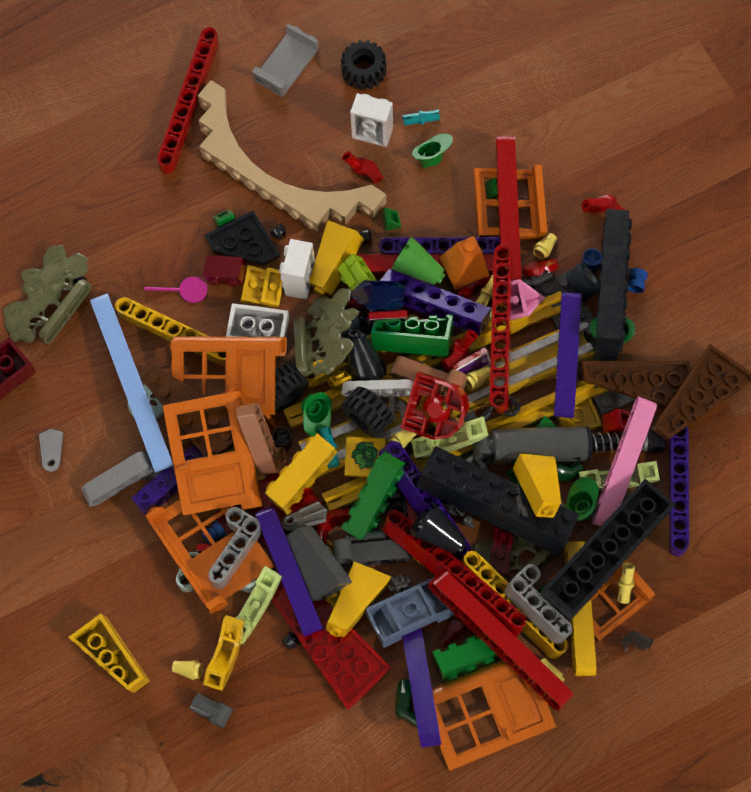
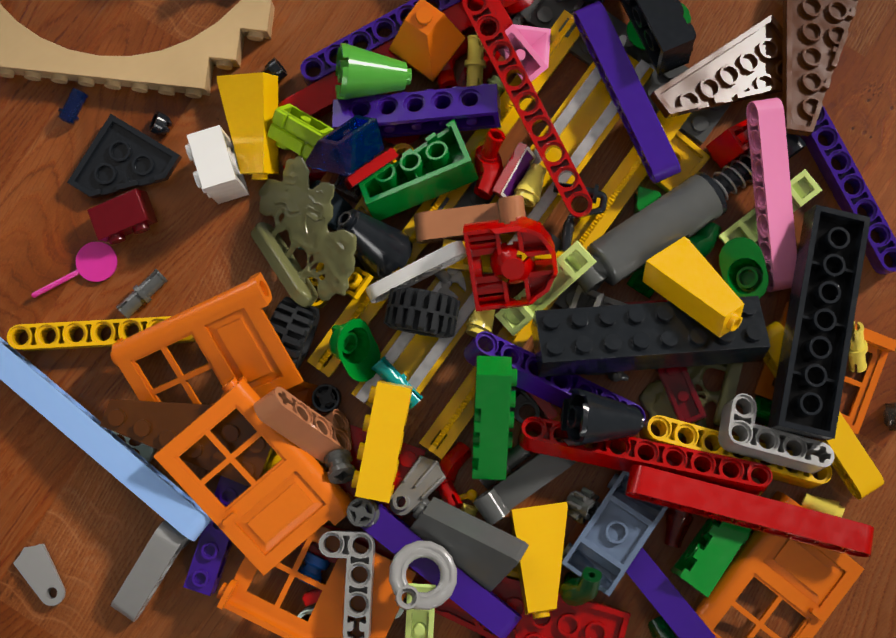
camera: 30 degrees left, 15 degrees up
green slope [213,209,235,228] -> none
white brick [226,303,290,337] -> none
yellow slope [240,265,283,307] -> none
tile [344,437,386,477] -> none
green slope [382,207,401,231] -> none
none -> clear blue pin [58,88,88,125]
none -> dark grey pin [116,268,168,319]
none -> dark grey wheel [324,449,355,484]
none -> dark grey wheel [347,498,380,527]
none -> light grey piece [389,540,457,610]
none -> dark green arm [560,567,602,606]

